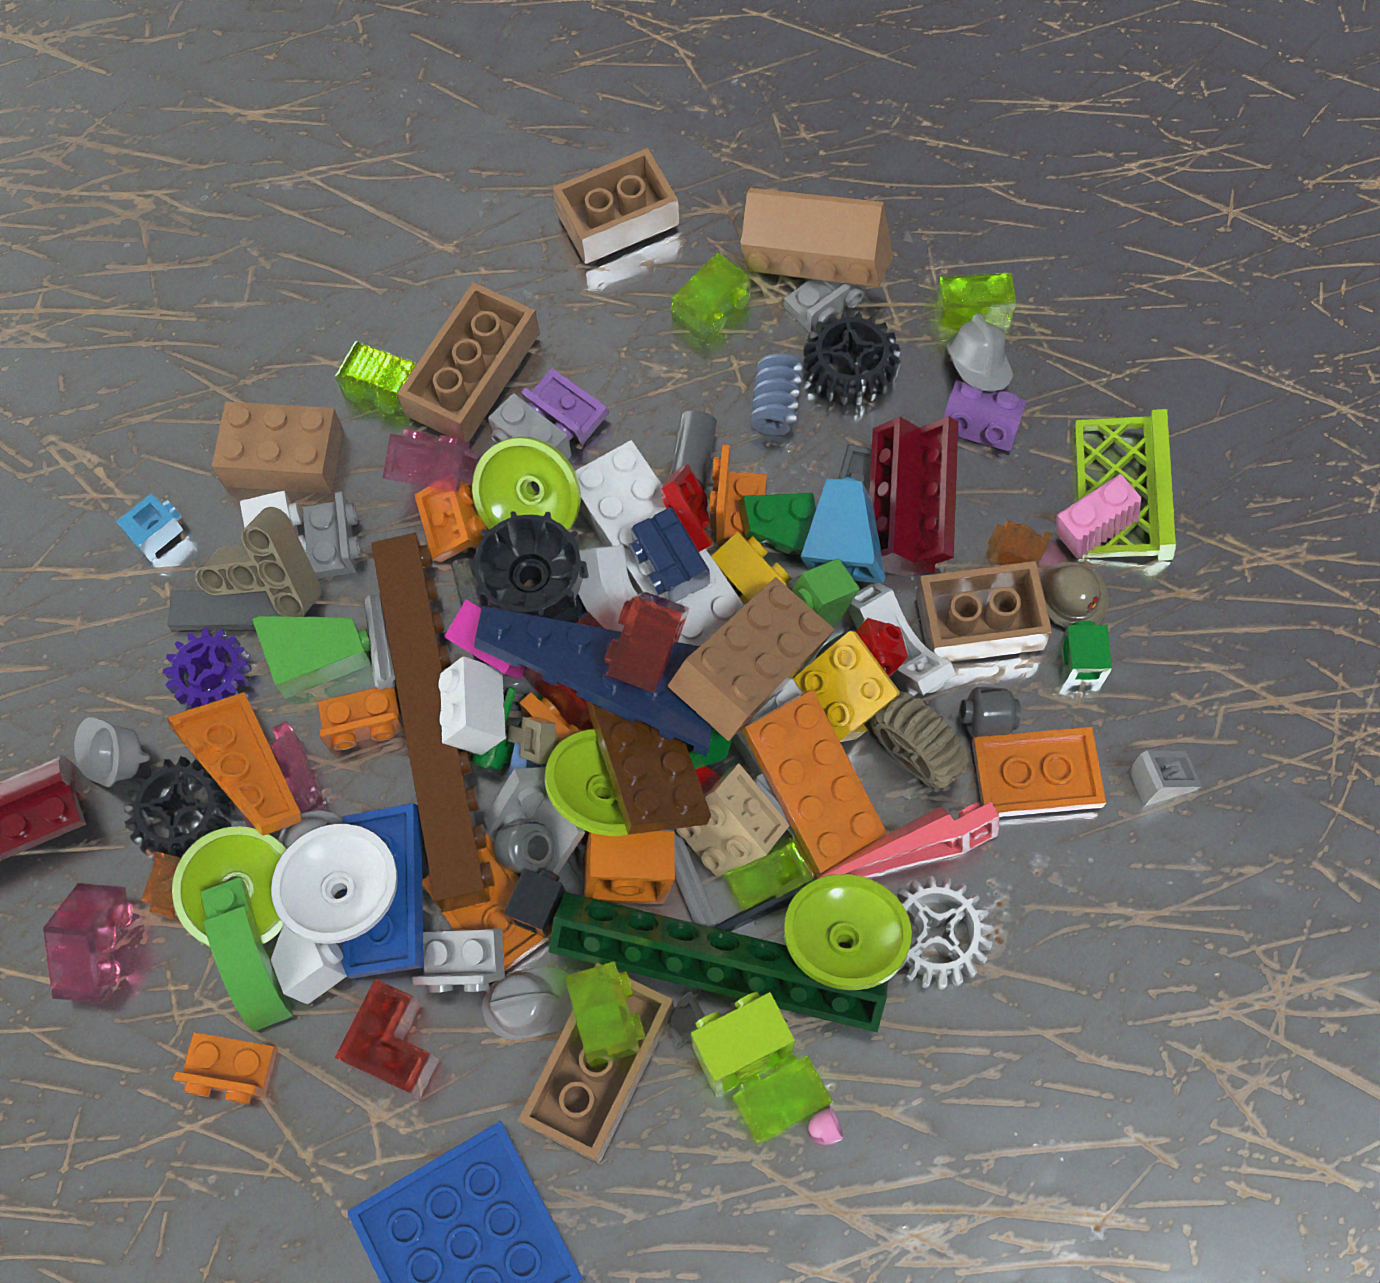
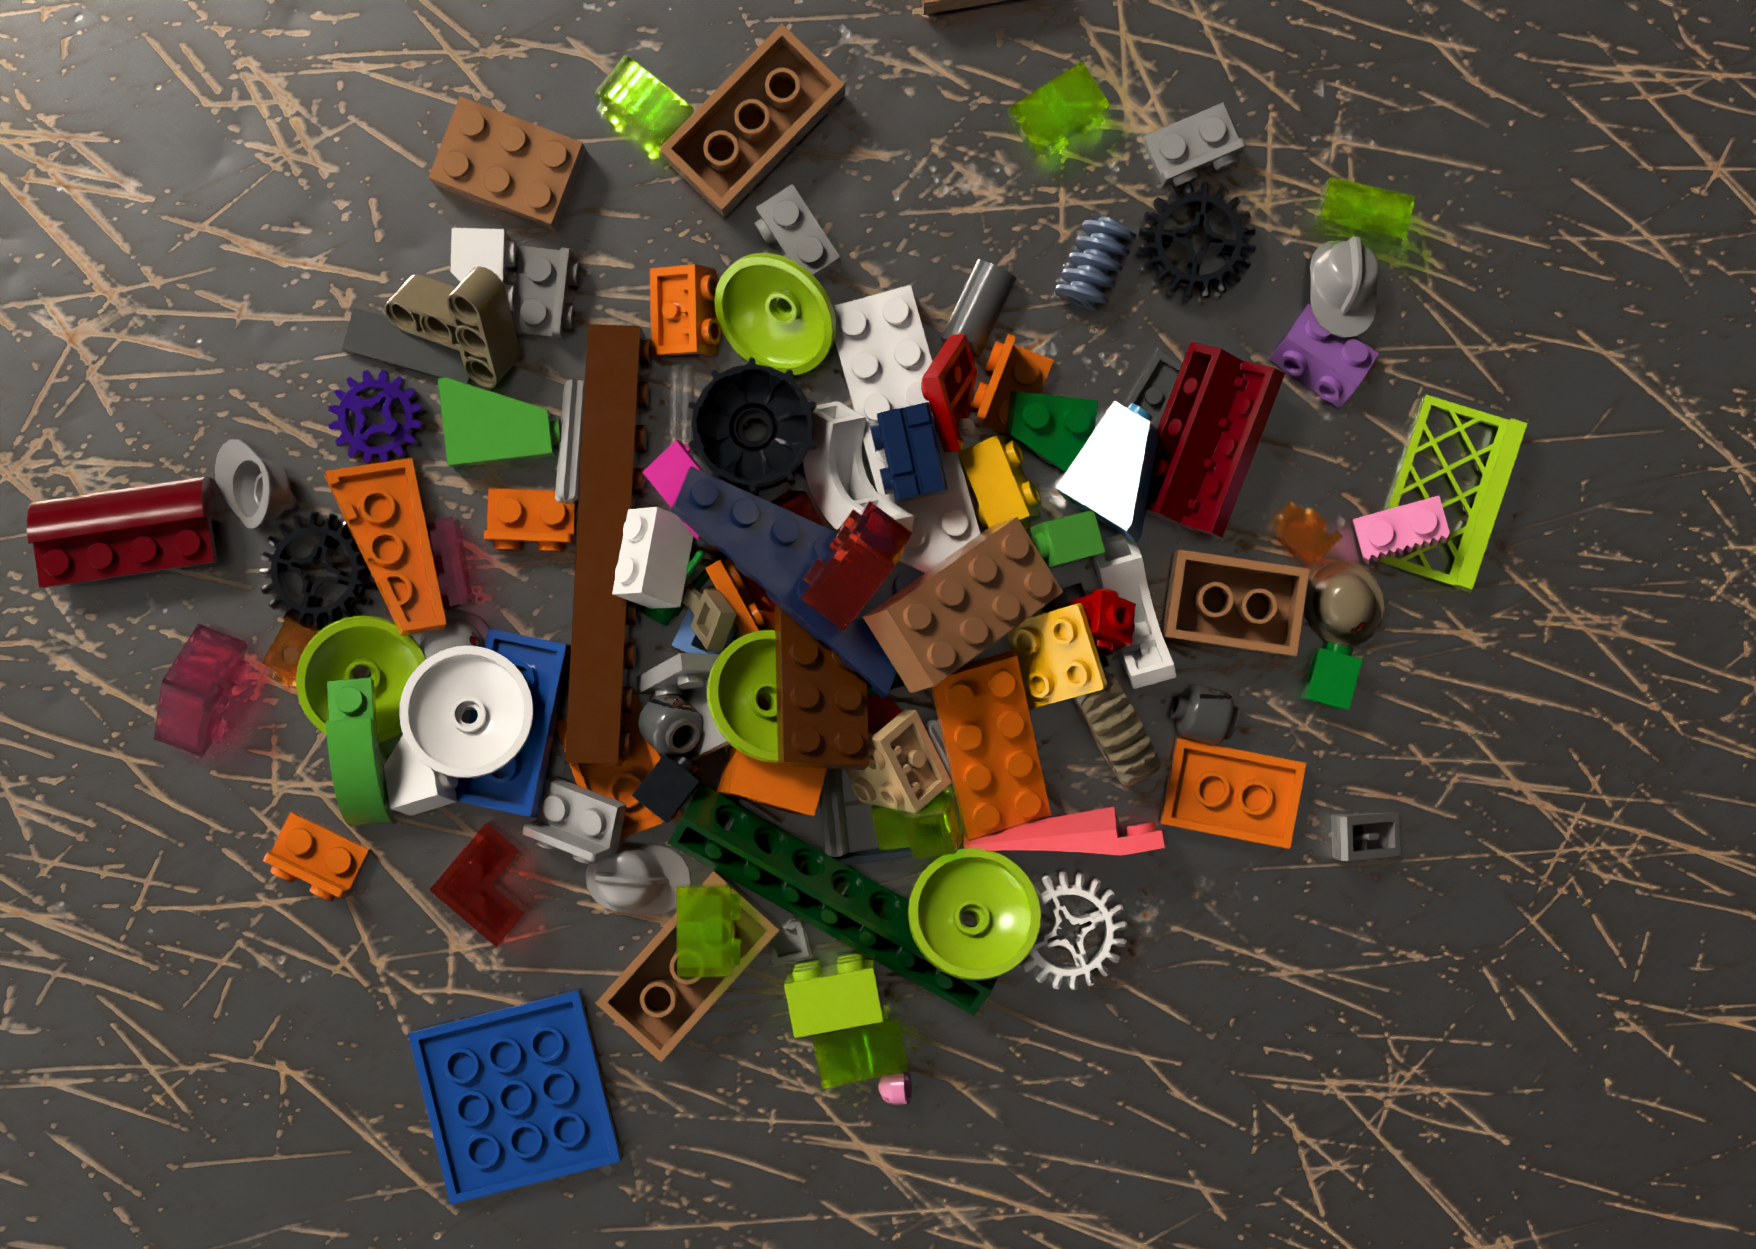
camera: 10 degrees right, 20 degrees up
dark azure brick [116,493,183,562] -> none
clear pink bracket [383,429,479,492] -> none
medium lavender bracket [520,368,610,445] -> none
medium nougat slope [741,188,893,287] -> none

